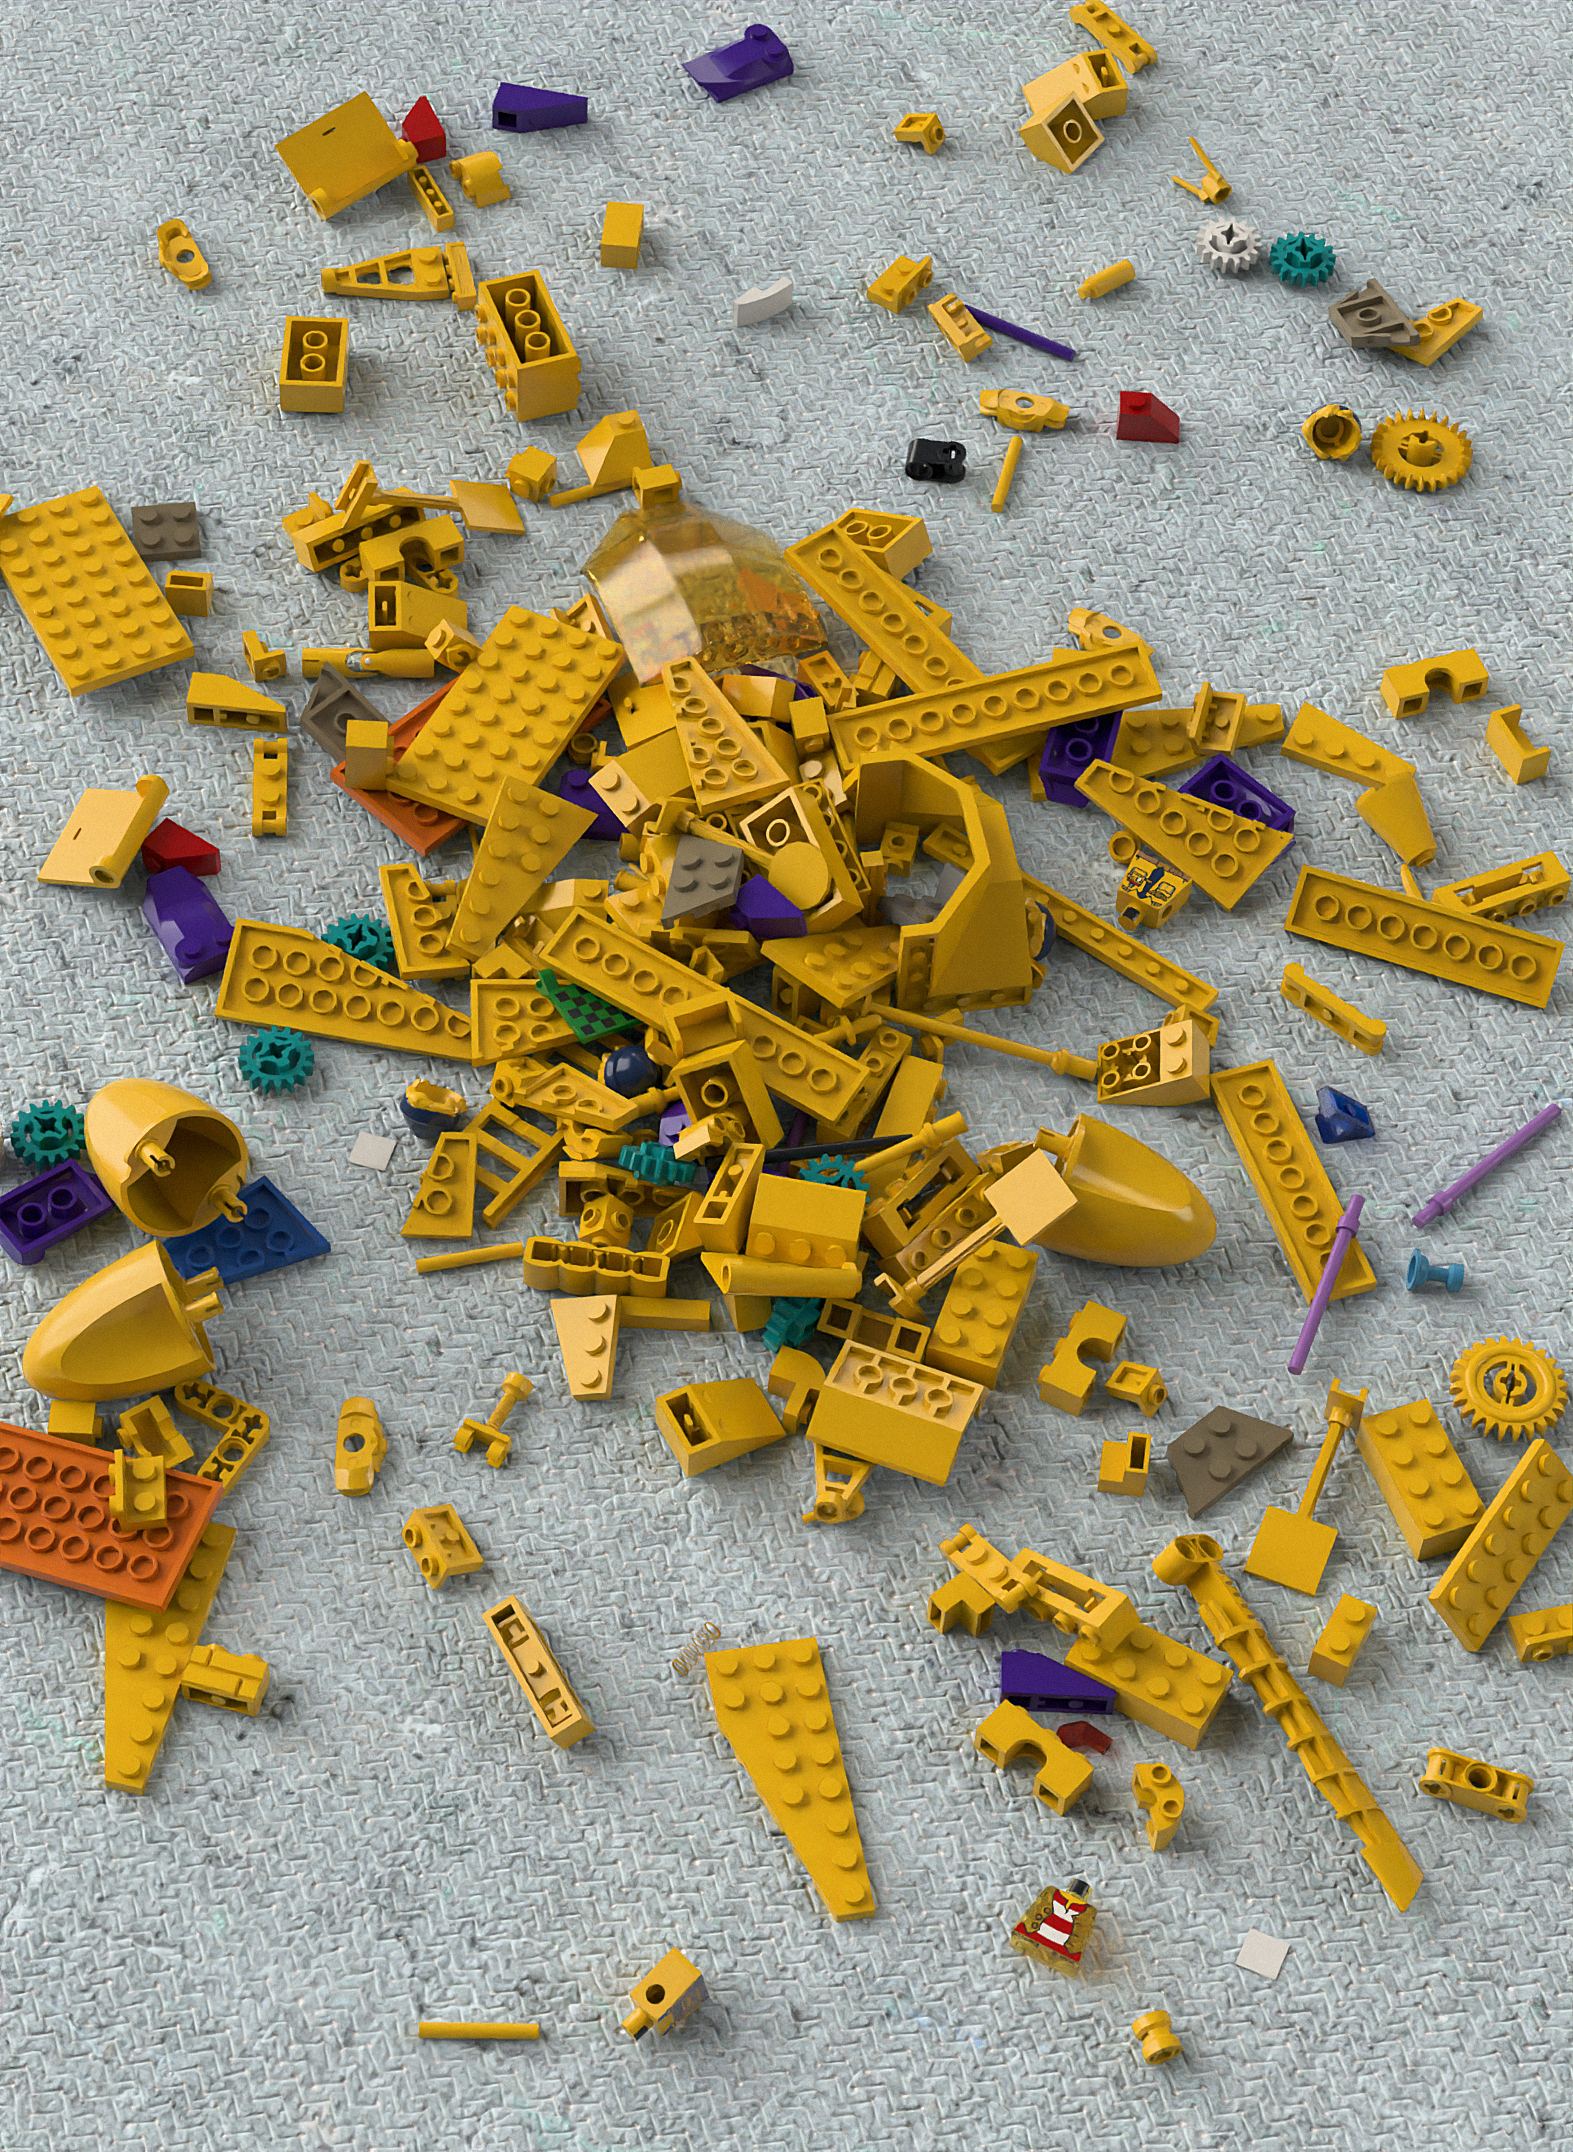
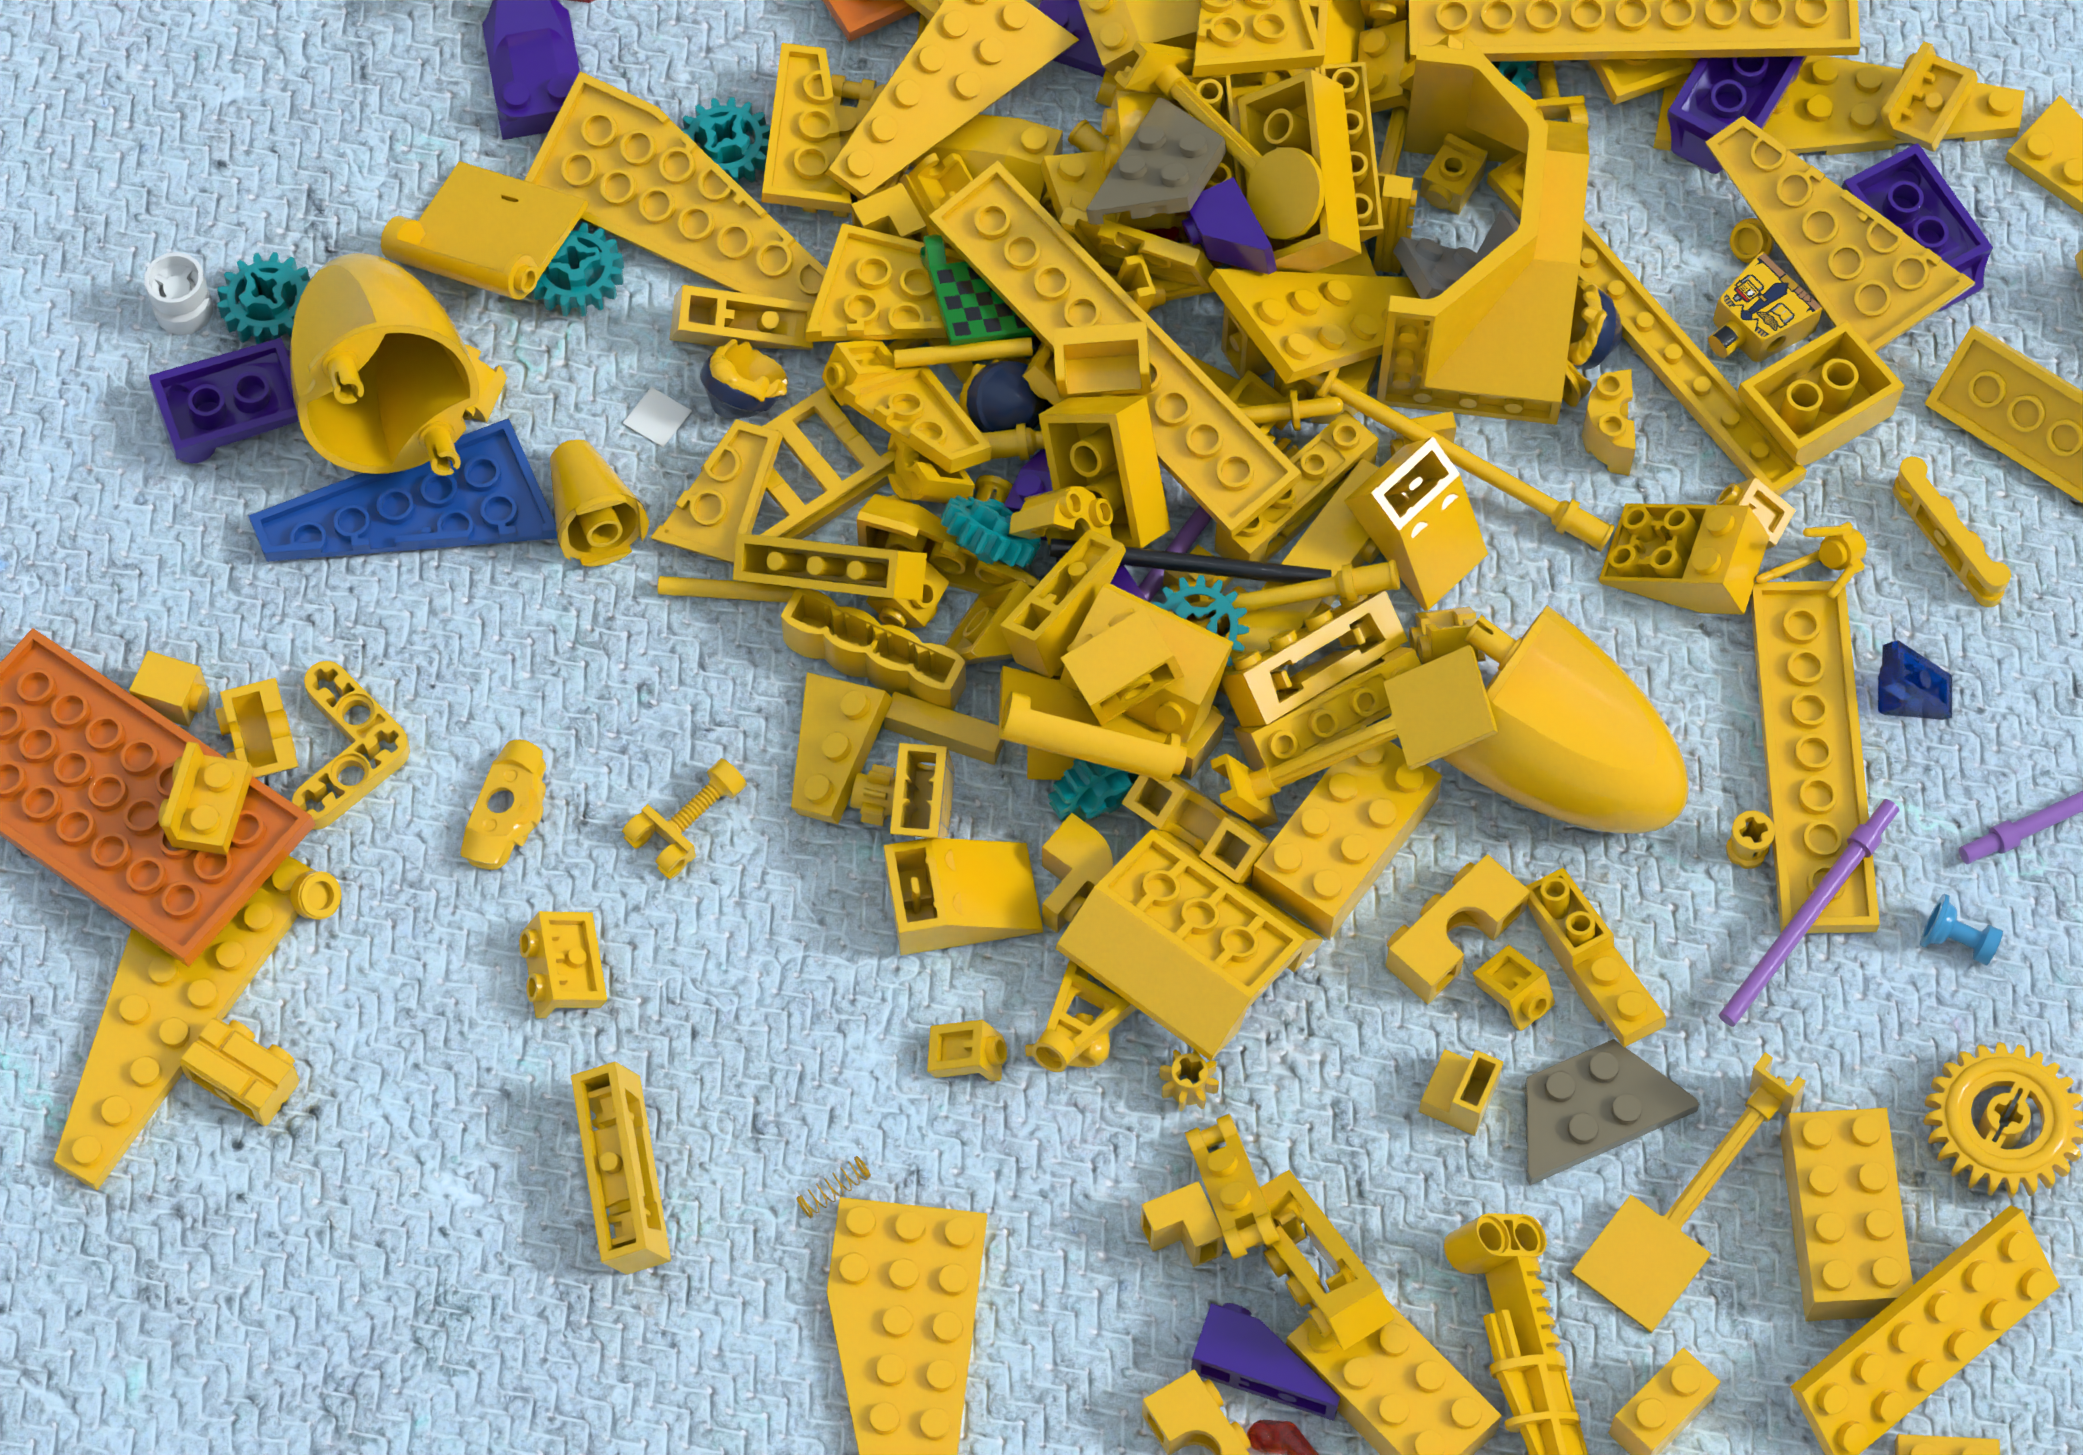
camera: 20 degrees right, 10 degrees up
yellow windscreen [22,1239,225,1402] -> none
none -> yellow tile [290,871,341,920]
none -> yellow door [381,161,589,300]
none -> yellow cone [550,439,649,567]
none -> yellow slope [669,285,815,350]
none -> yellow brick [732,533,927,600]
none -> yellow gear [850,764,895,826]
none -> yellow torso [890,743,955,839]
none -> yellow piece [894,337,1033,368]
none -> yellow bracket [927,1019,1007,1082]
none -> yellow brick [1060,607,1184,726]
none -> yellow gear [1159,1050,1219,1111]
none -> yellow slope [1344,437,1488,611]
none -> yellow slope [1525,867,1666,1047]
none -> yellow cylinder [1581,369,1636,476]
none -> yellow bush [1725,810,1775,869]
none -> yellow brick [1738,321,1905,466]
none -> yellow plant [1756,522,1867,599]

